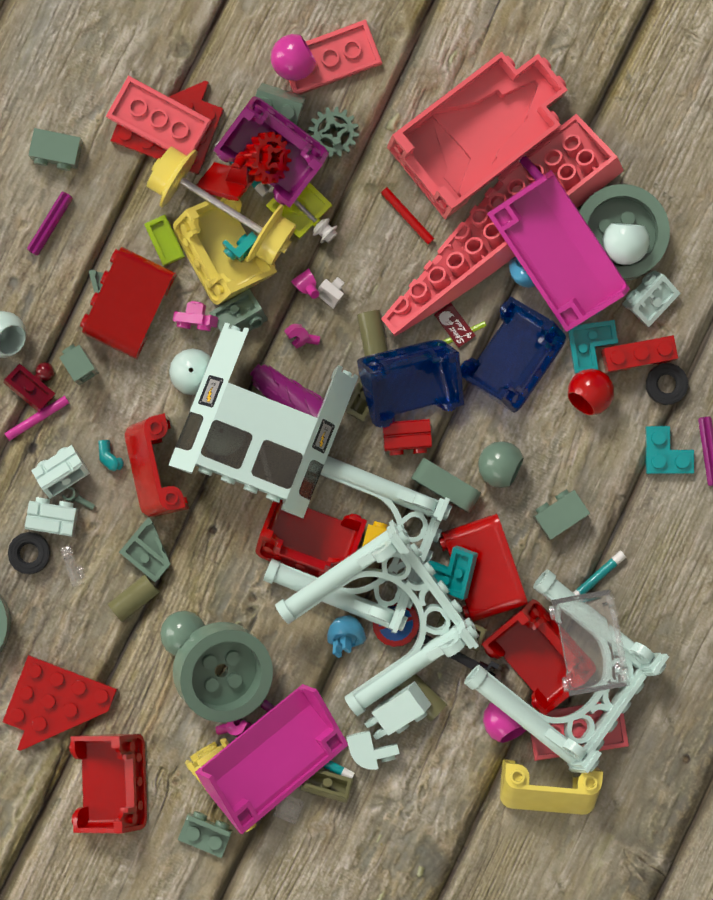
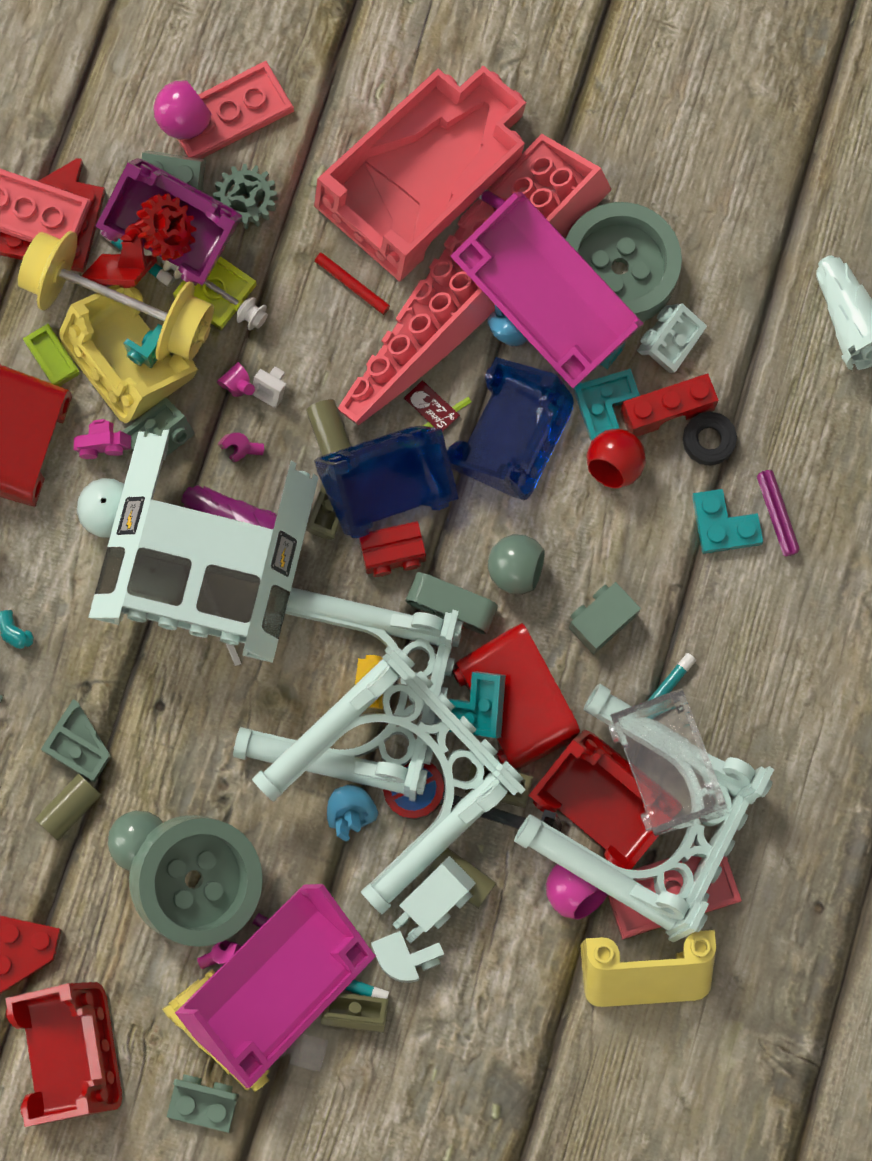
camera: 10 degrees left, 10 degrees down
red windscreen [125,413,189,517] -> none
red windscreen [255,499,368,578] -> none
light aqua helmet [602,223,650,265] -> none

